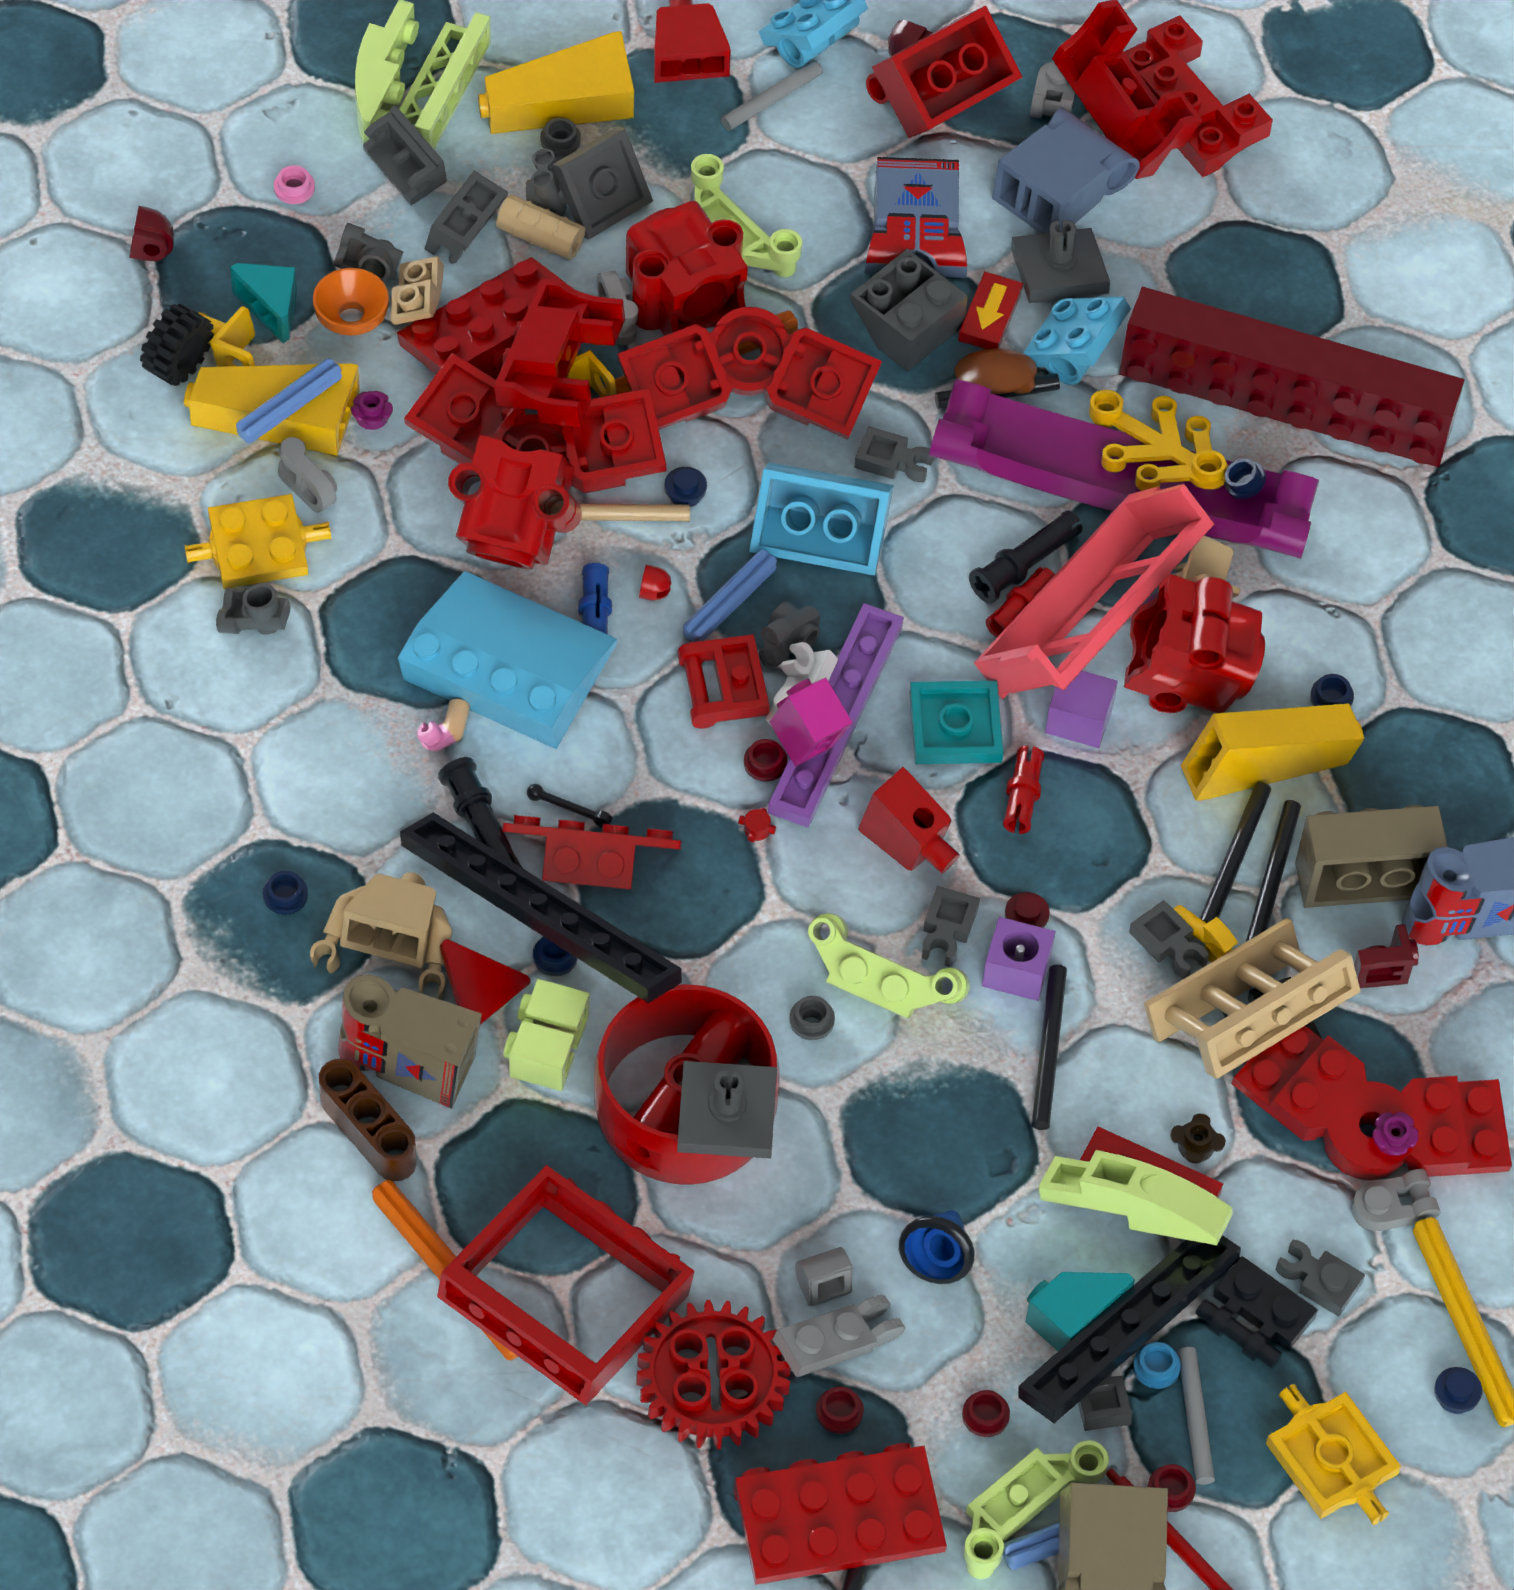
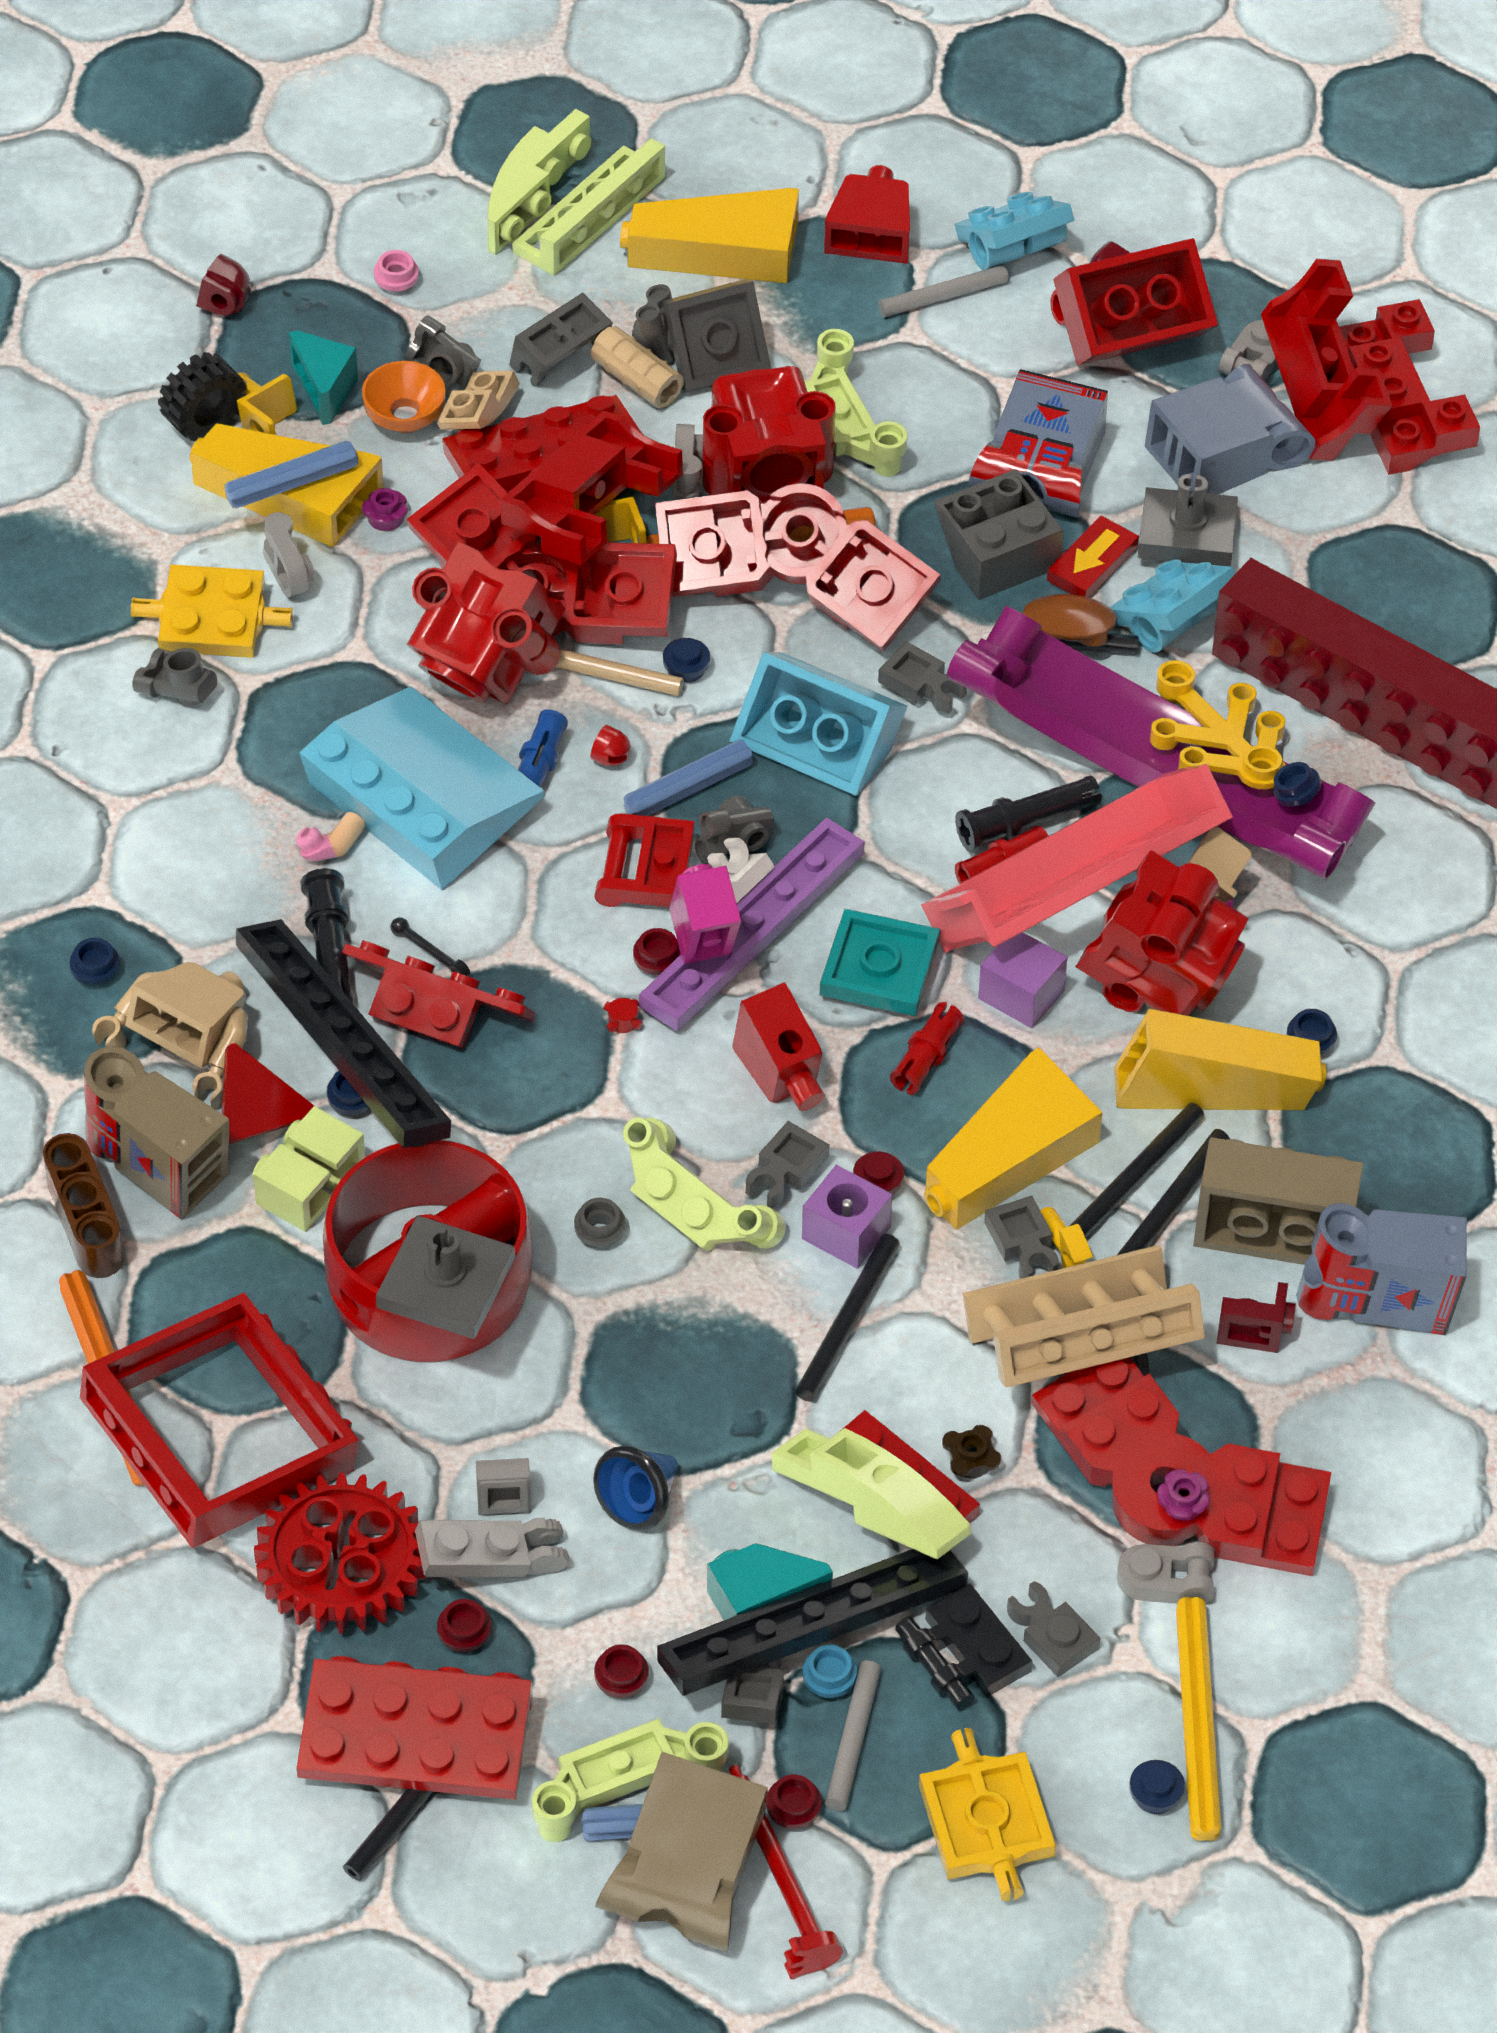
camera: 20 degrees right, 5 degrees down
dark grey hinge [363,106,447,206] -> none
dark grey plate [540,118,581,156] -> none
none -> yellow slope [924,1047,1103,1230]

